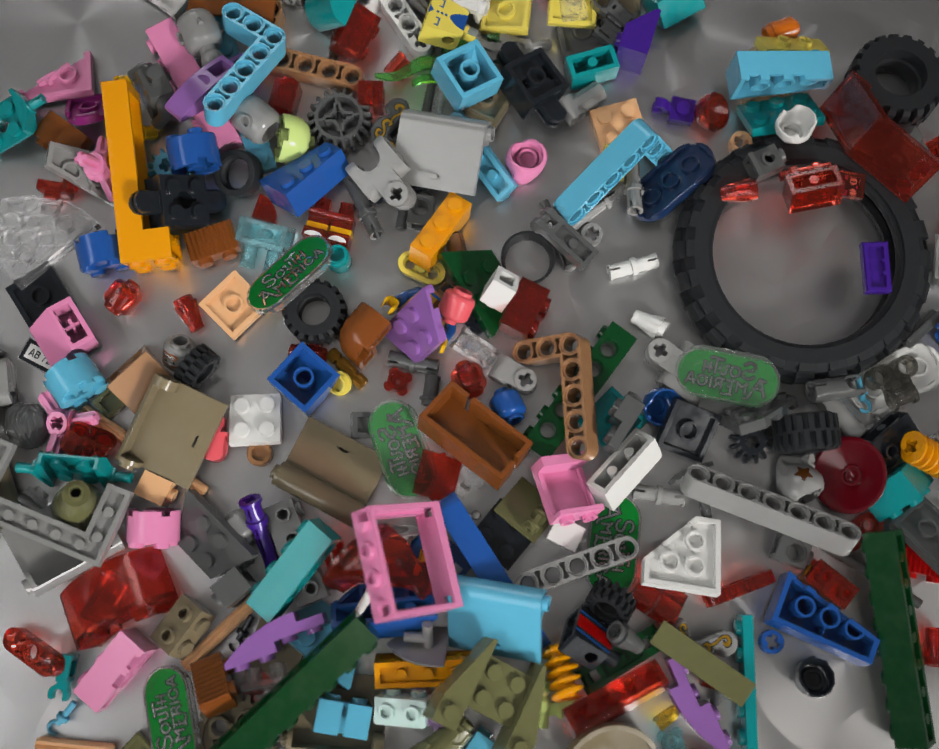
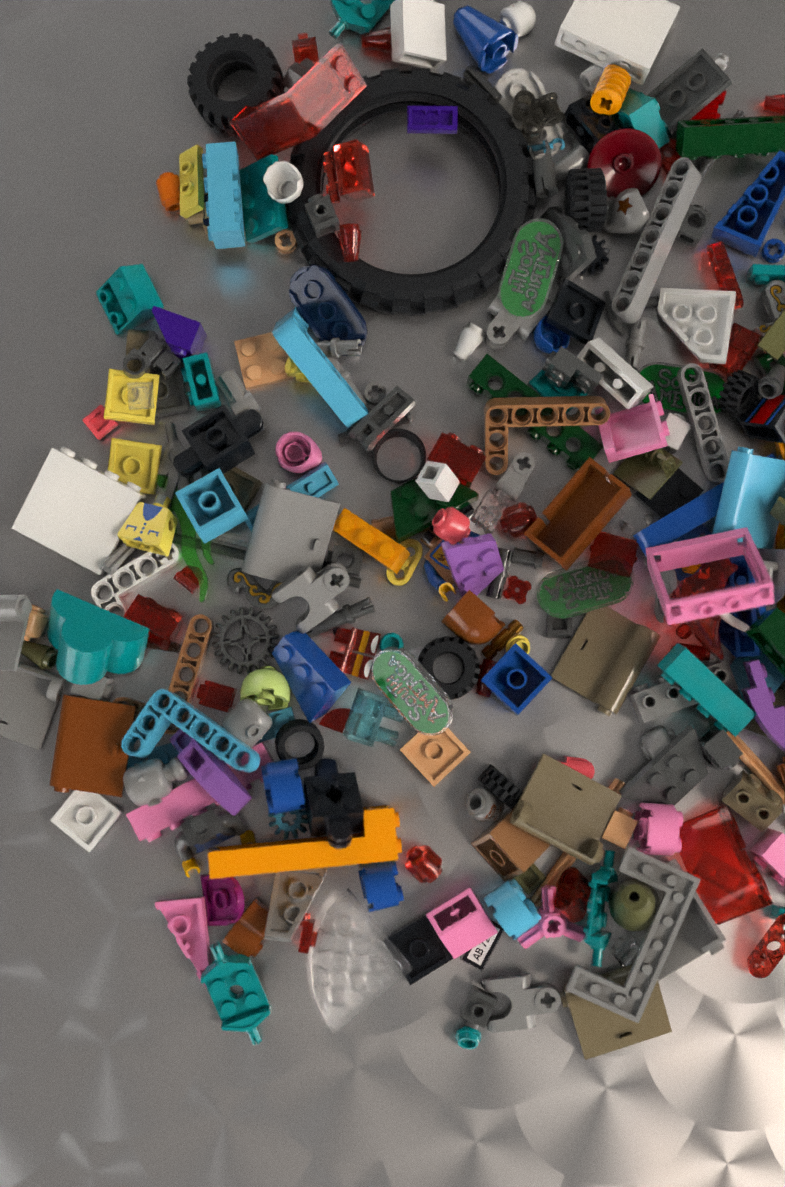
camera: 90 degrees left, 5 degrees up
dark grey hair [4,402,49,449] -> none
bright pink bush [74,136,114,202] -> none
clear red cone [173,294,205,333] -> none
dark orange brick [183,219,243,268] -> none
white plate [229,393,282,447] -> none
black hand [229,615,255,652] -> none
dark purple pin [238,494,279,569] -> none
medium nougat tile [247,445,274,467] -> none
clear red bracket [357,80,385,116] -> none
blue head [489,387,526,426] -> none
white pin [607,253,659,280] -> none
dark purple plate [651,96,696,127] -> none
clear red piece [694,91,729,132] -> none
clear red hips [797,558,860,610] -> none
clear red tile [835,170,866,201] -> none

